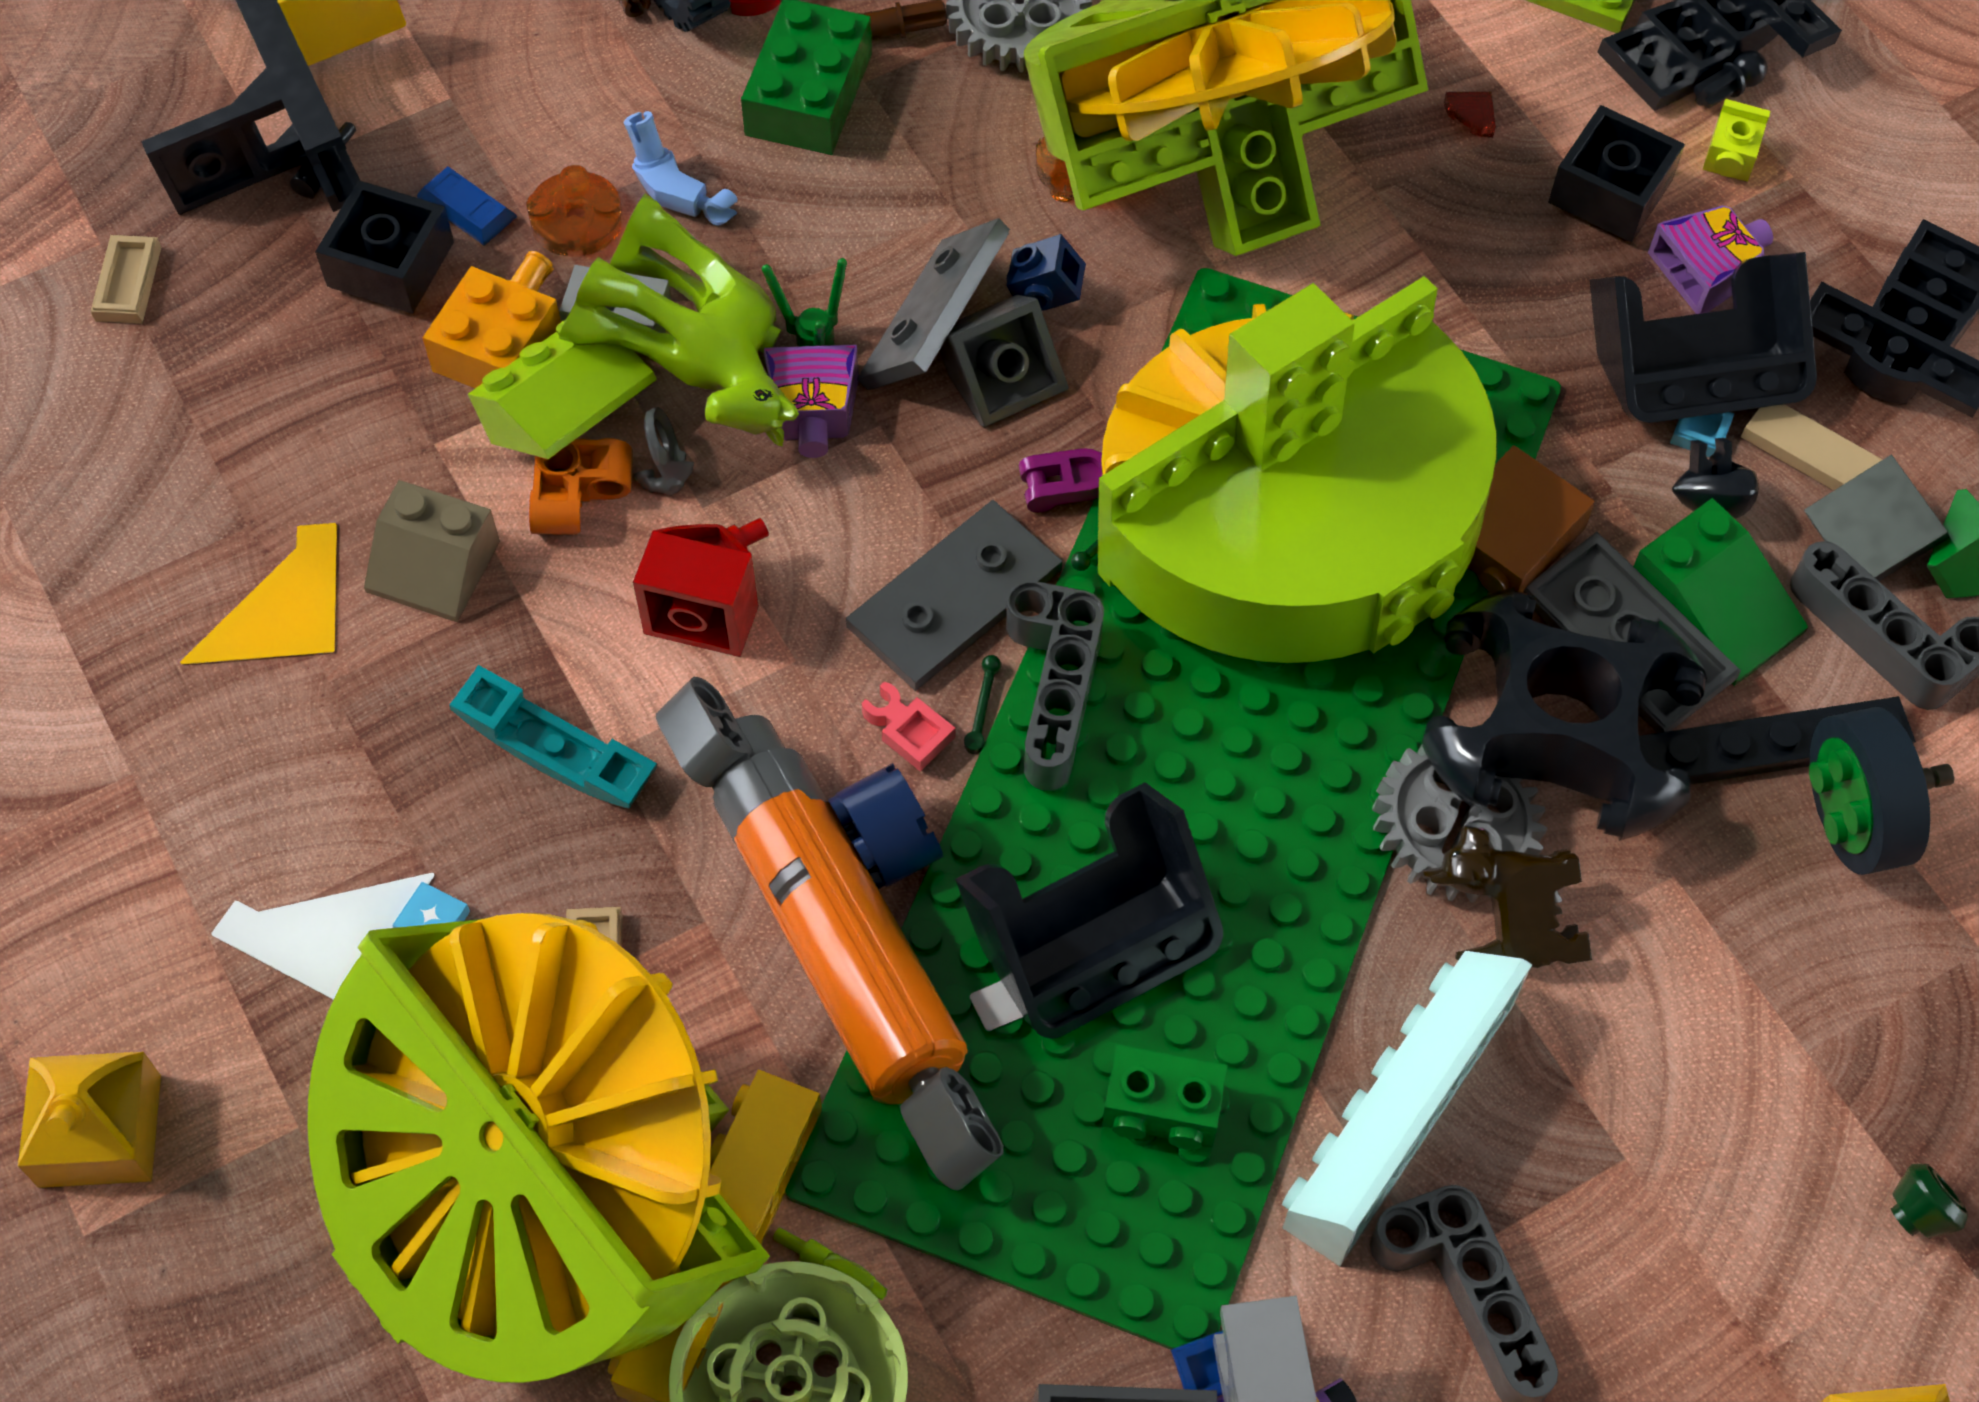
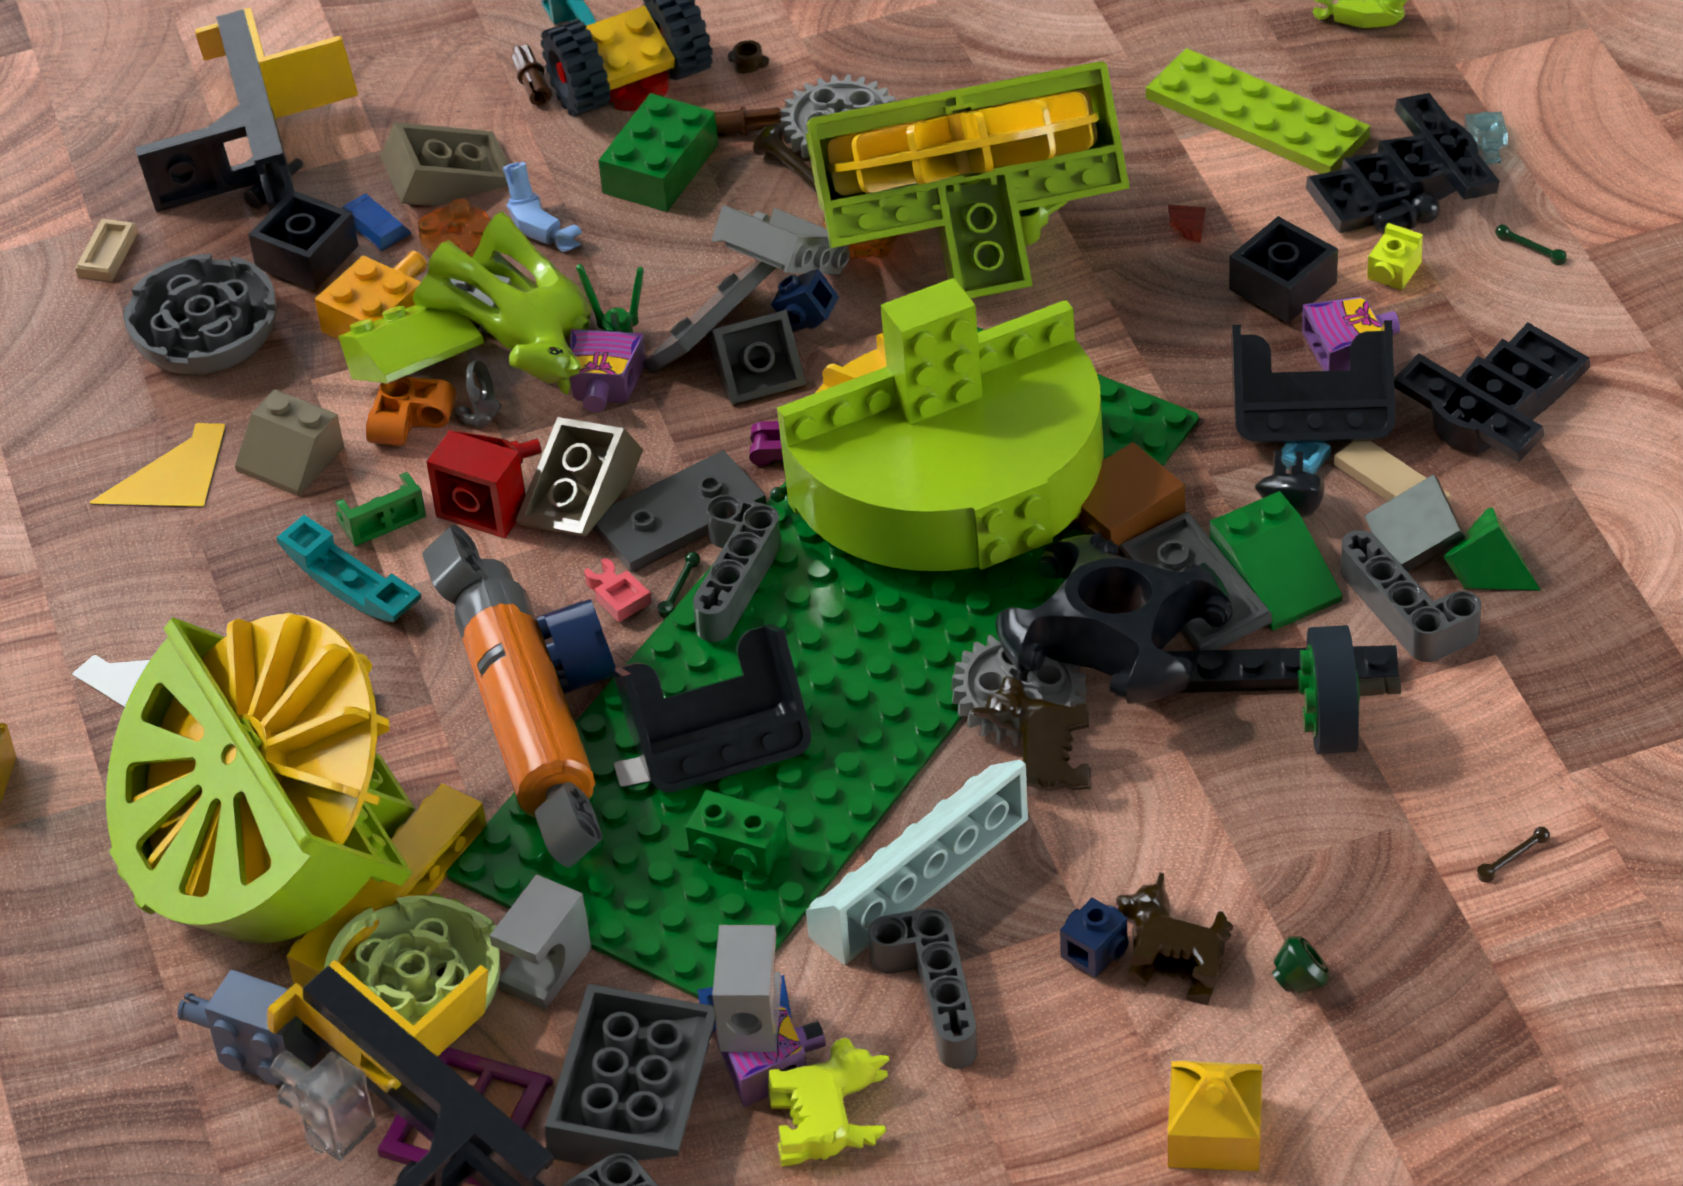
camera: 15 degrees right, 15 degrees down
none -> dark grey brick [124,254,277,375]
none -> green hinge [335,472,426,547]
none -> dark tan slope [380,122,509,206]
none -> light grey piece [489,875,591,1010]
none -> dark tan slope [515,417,643,537]
none -> light grey window [711,205,850,274]
none -> dark brown piece [753,123,817,194]
none -> dark blue brick [1060,897,1129,978]
none -> dark brown animal [1116,872,1233,1005]
none -> dark green hinge [1495,224,1567,265]

